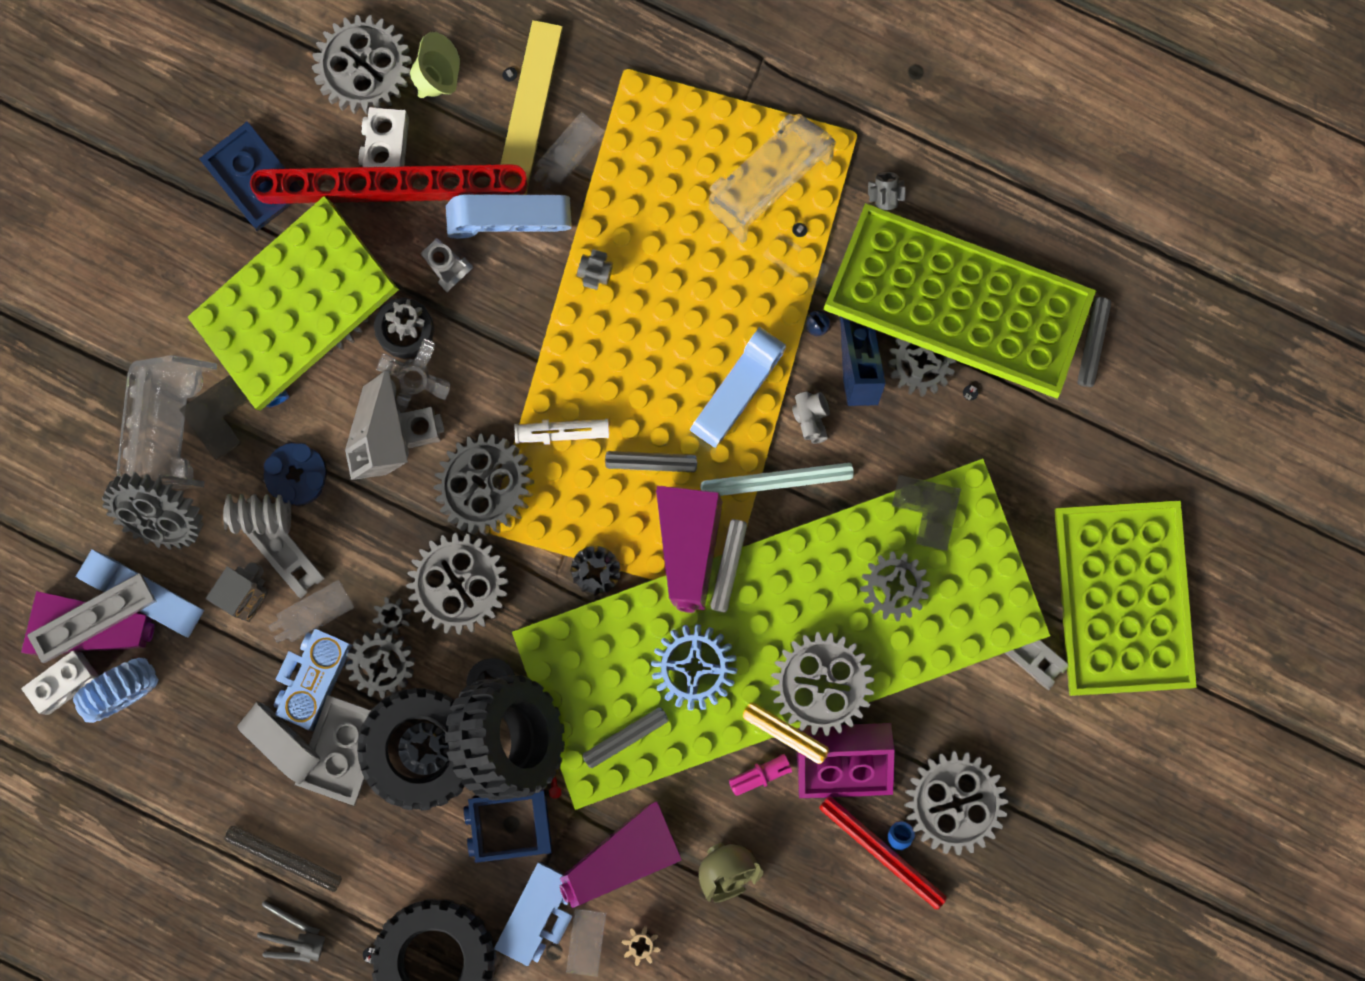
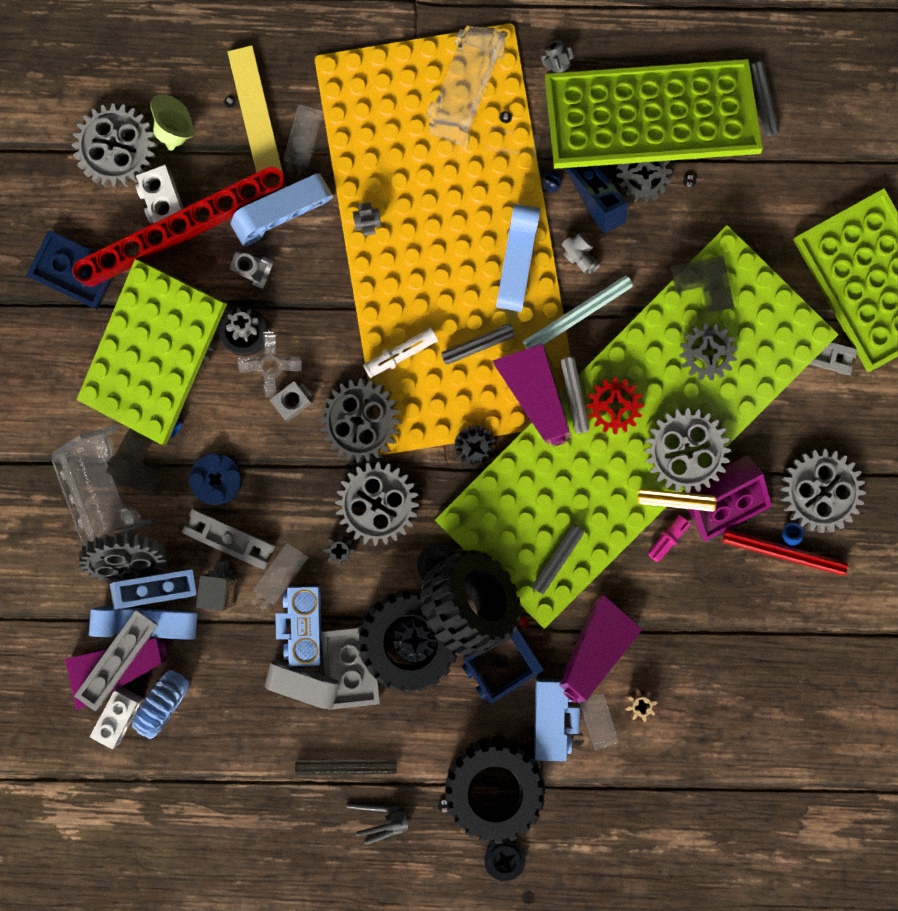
camera: 25 degrees left, 5 degrees up
light grey piece [223,494,291,534] -> none
light grey slope [345,371,409,480] -> none
dark grey gear [346,629,415,698] -> none
light blue gear [651,624,737,710] -> none
olive cylinder [699,843,763,903] -> none
none -> light blue piece [110,569,197,610]
none -> red gear [586,377,644,434]

